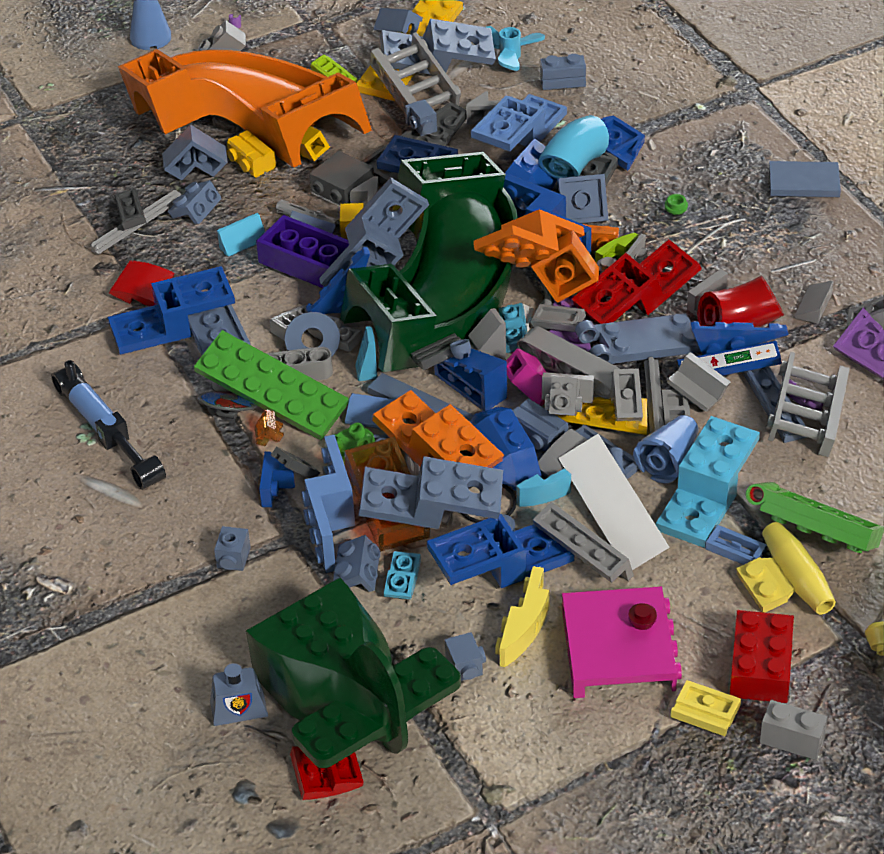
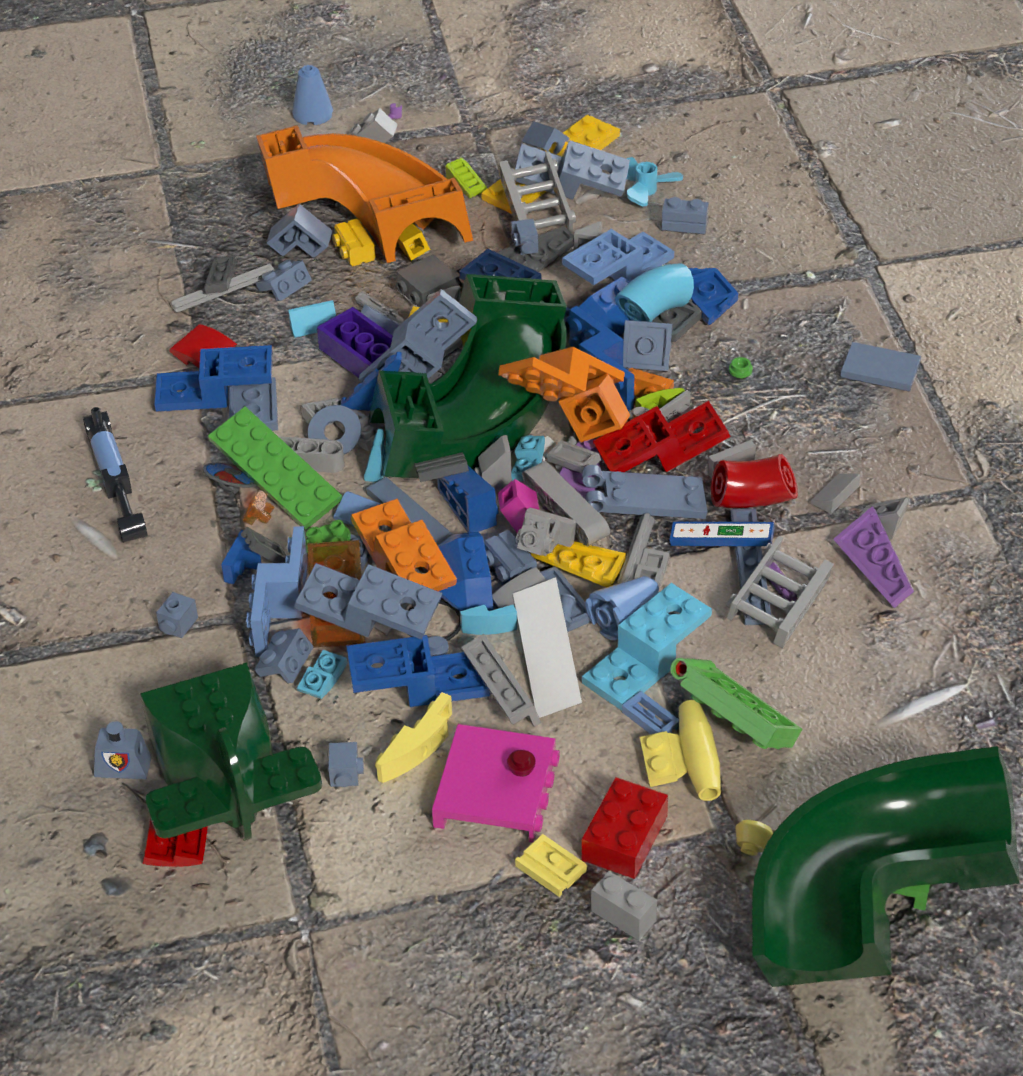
camera: 15 degrees right, 0 degrees up
sand blue hinge [450,339,471,360] -> none
light grey slope [611,369,643,421] -> none
light grey panel [667,352,731,412] -> none
blue wing [691,321,789,355] -> none

